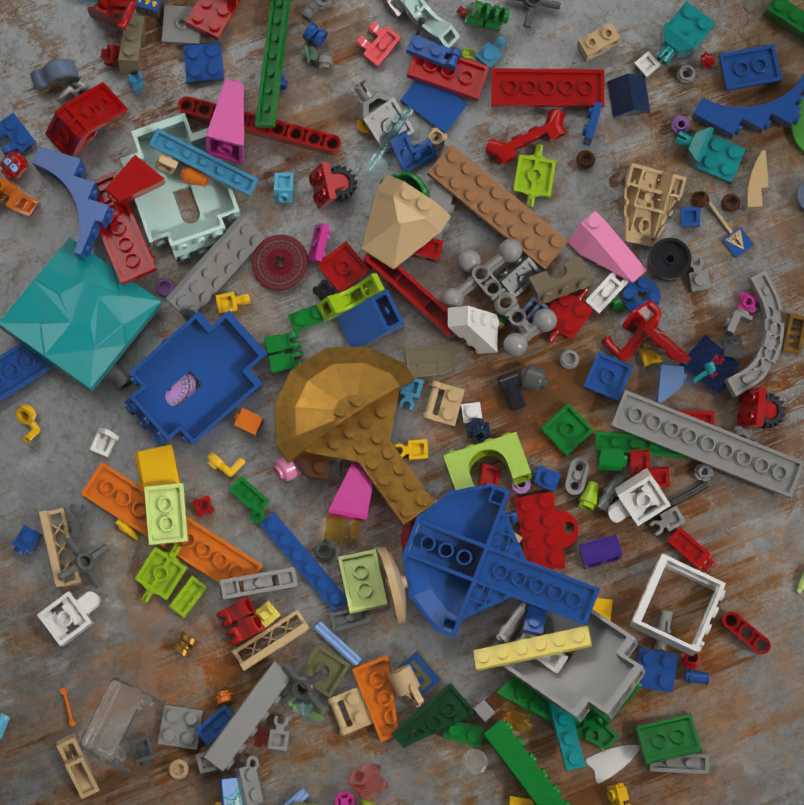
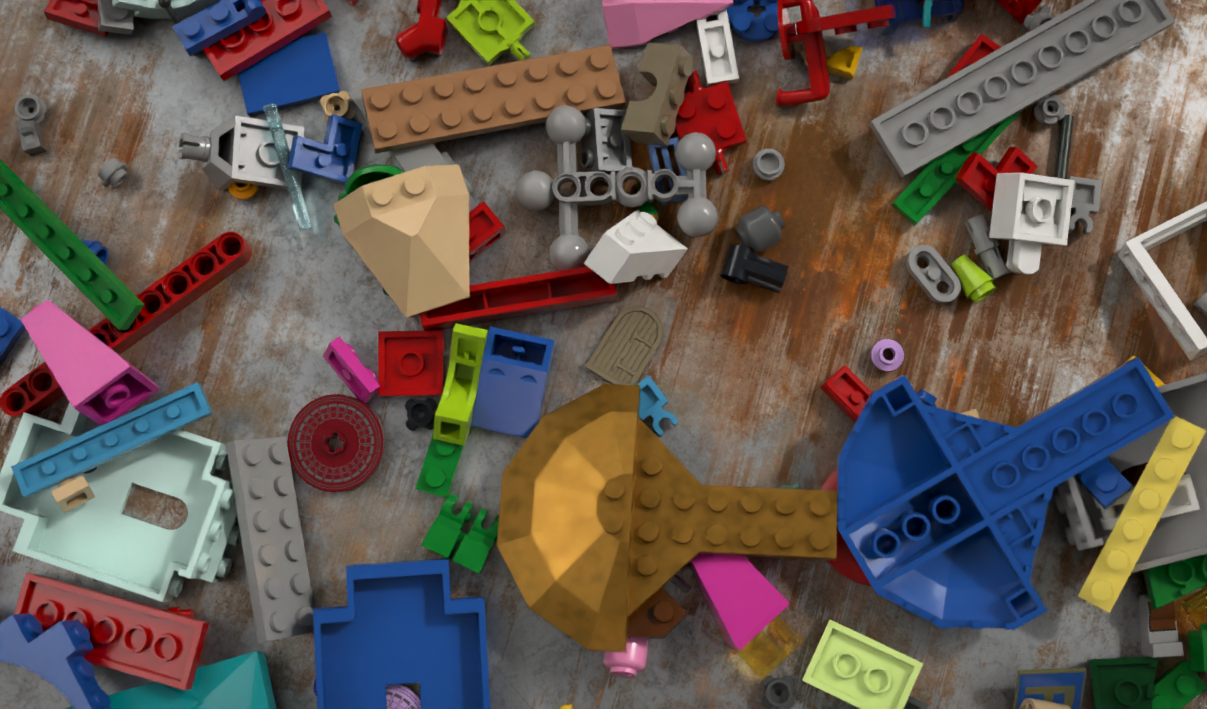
camera: 50 degrees left, 0 degrees up
red slope [105,155,166,205] -> none
medium lavender tile [155,278,175,298] -> none
orange cone [180,165,210,187] -> none
yellow plate [215,291,251,315] -> none
orange brick [233,408,264,437] -> none
medium azure bracket [274,173,294,203] -> none
sand green plate [301,44,318,63] -> none
blue wheel [302,22,328,48] -> none
red plate [309,162,358,210] -> none
coral plate [356,21,401,67] -> none
tan dish [377,546,408,624] -> none
yellow plate [395,439,428,460] -> none
tan plate [422,381,465,427] -> none
lime arch [443,432,532,490] -> none
white plate [461,402,482,424] -> none
dark blue gear [466,418,490,442] -> none
red plate [514,492,579,570] -> none
blue bracket [532,465,561,492] -> none
green plate [540,403,595,457] -> none
dark purple hinge [579,535,622,570] -> none
blue plate [583,351,634,402] -> none
green brick [596,448,627,473] -> none
green hinge [610,296,626,313] -> none
medium blue slope [656,364,687,404] -> none
red hinge [666,527,716,573] -> none

